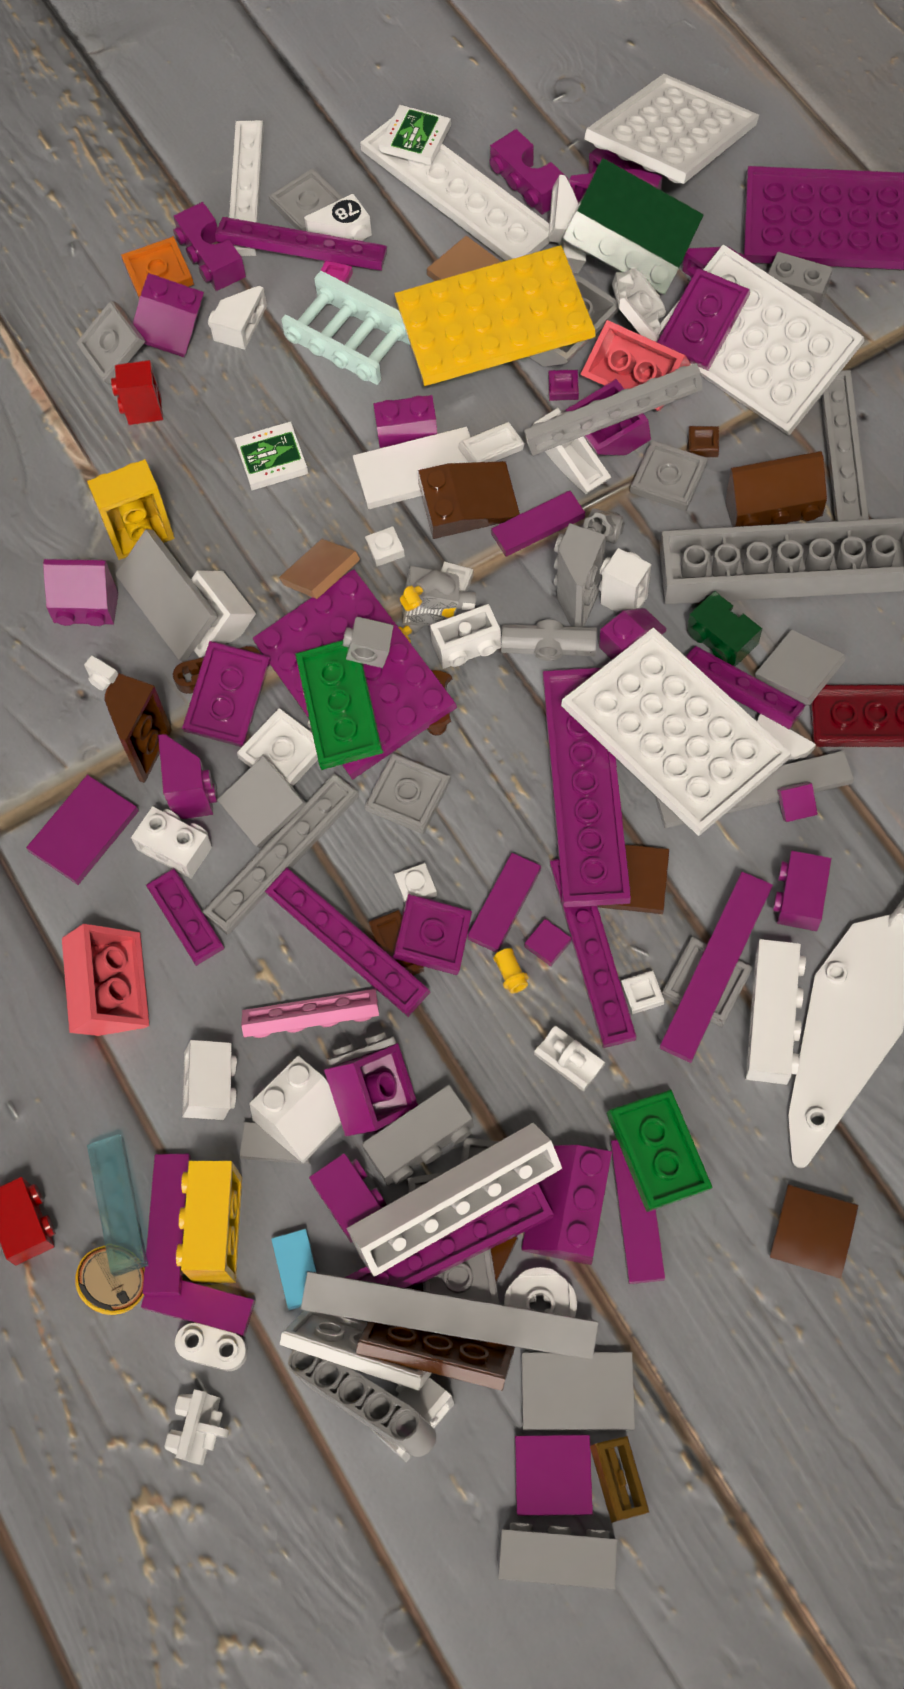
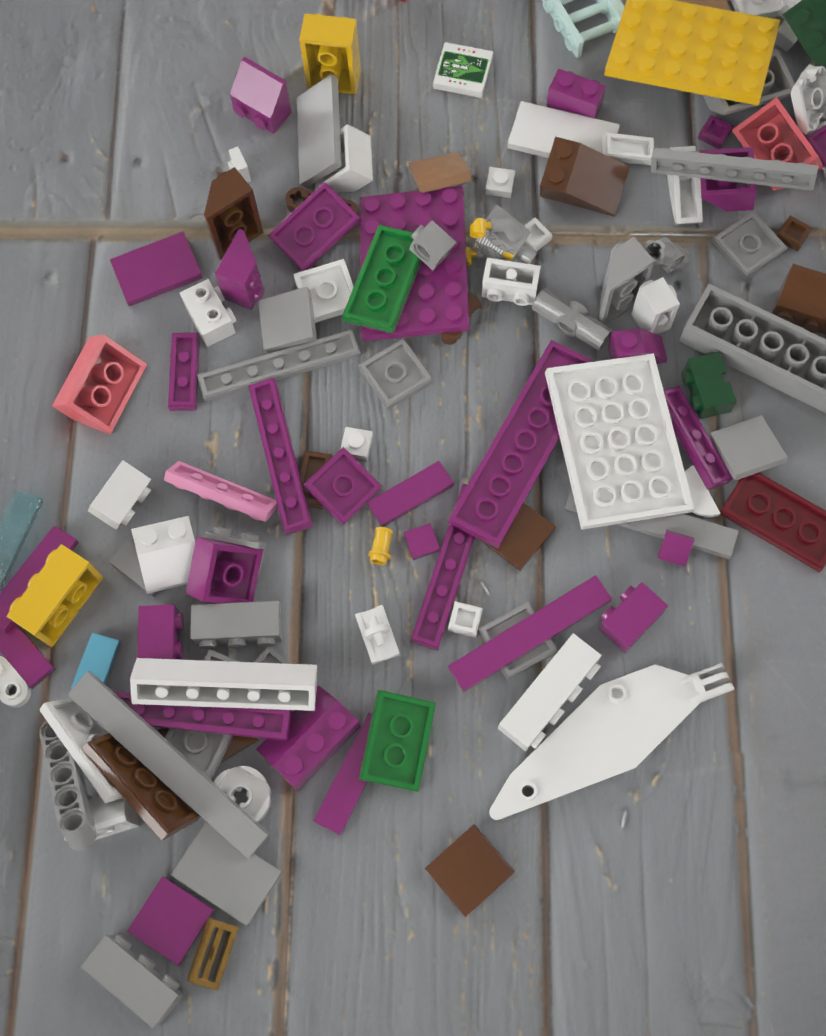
camera: 30 degrees right, 5 degrees up
magenta tile [491,490,585,557] -> none

